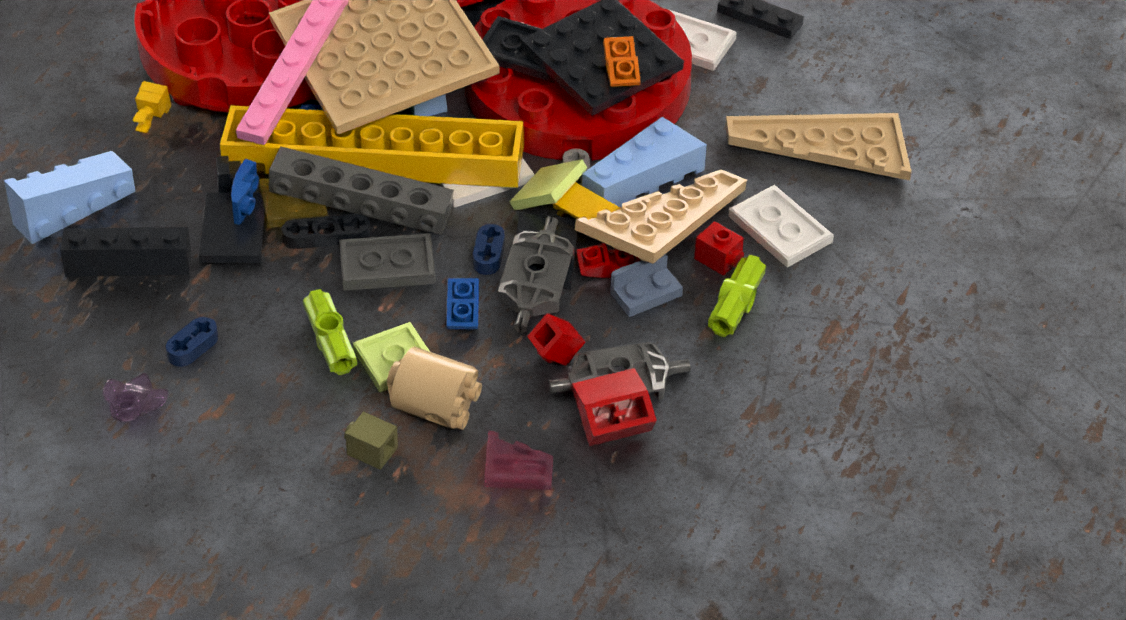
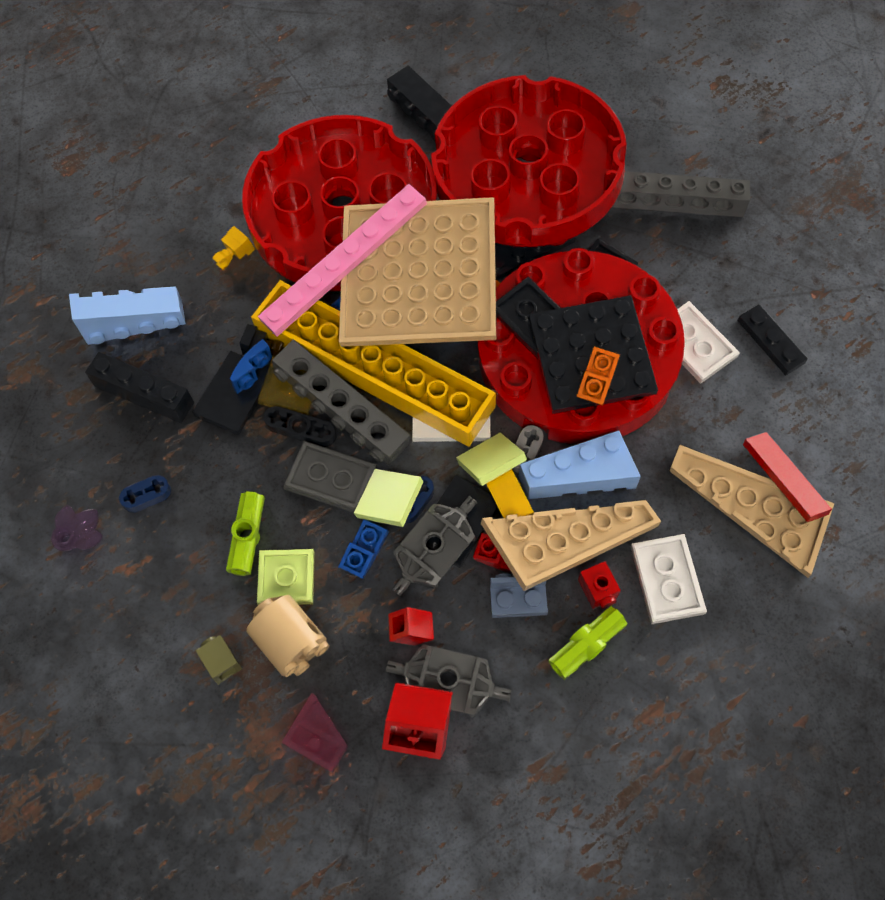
camera: 30 degrees right, 20 degrees up
none -> yellowish green tile [354,469,423,527]
none -> tile [743,432,832,523]

